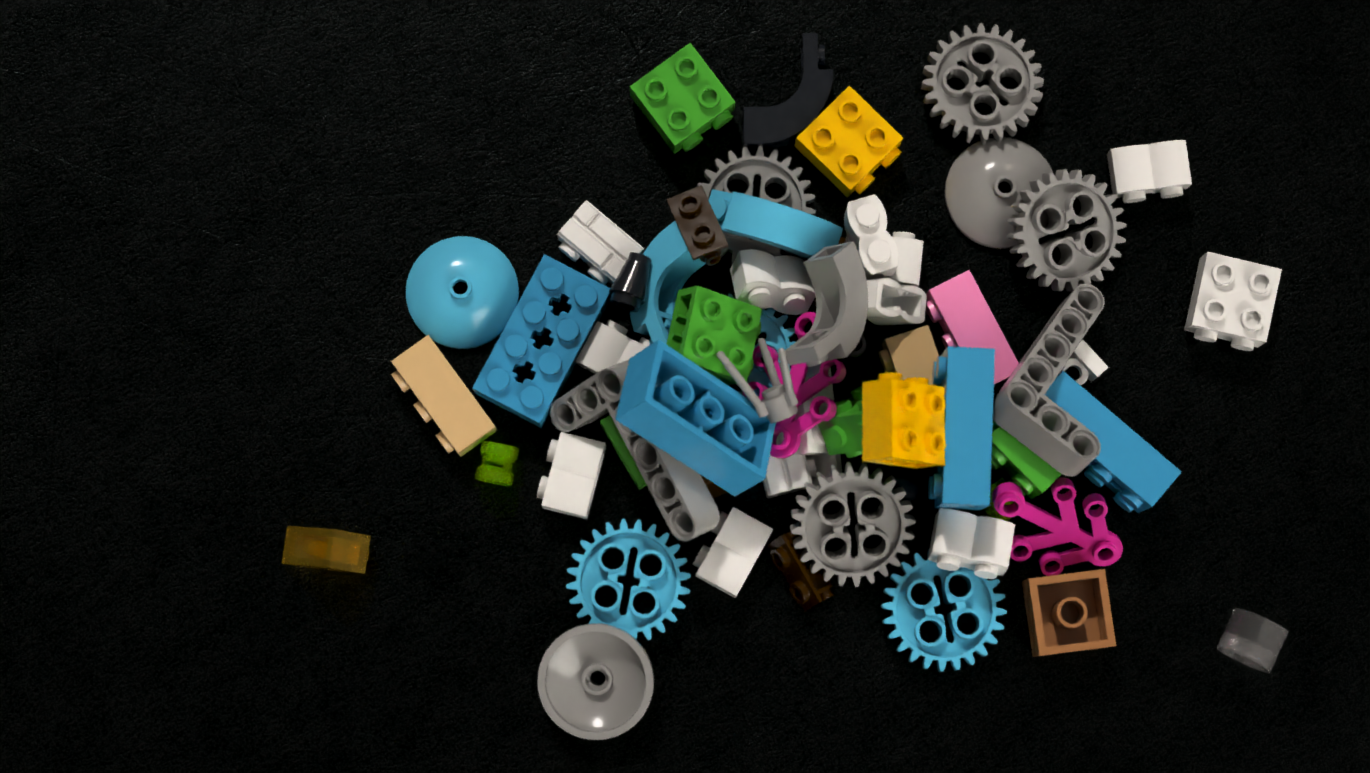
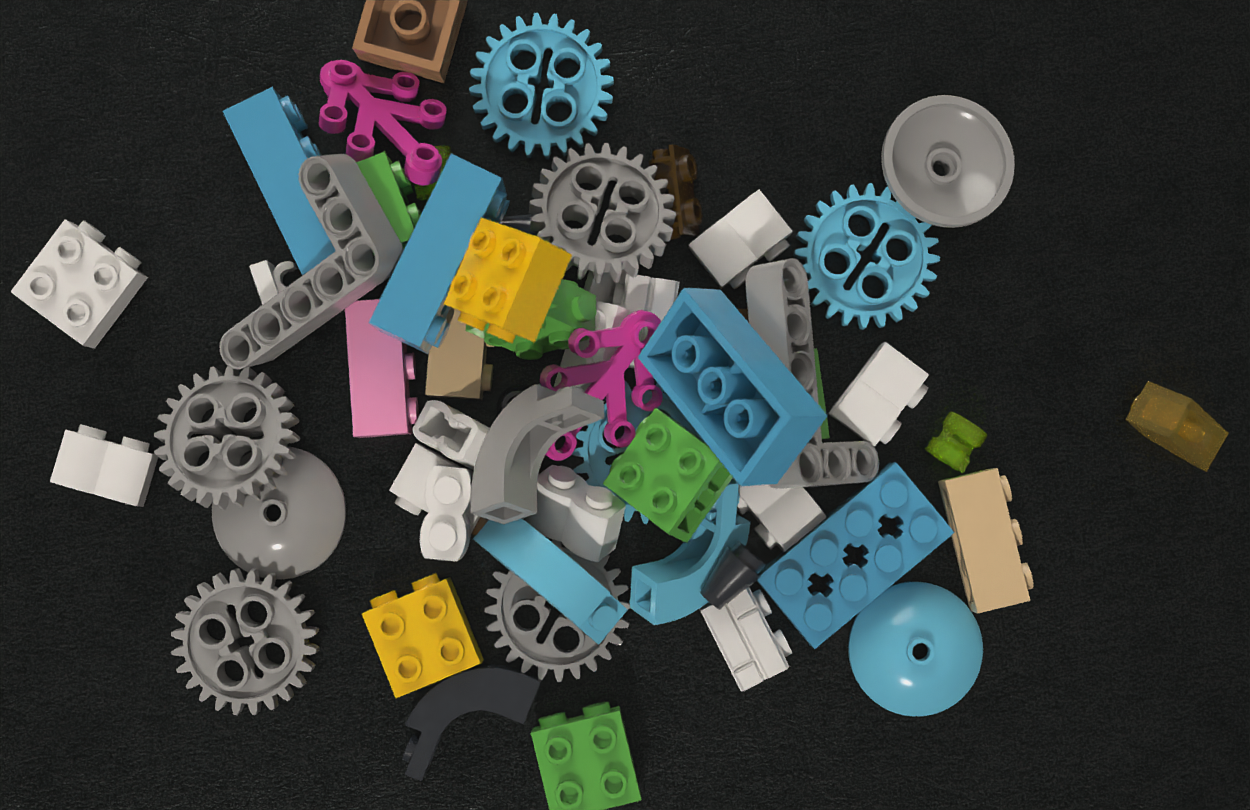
camera: 150 degrees left, 5 degrees up
dark brown hinge [666,185,729,266] -> none
light grey plant [717,338,798,423] -> none
white brick [928,508,1015,579] -> none

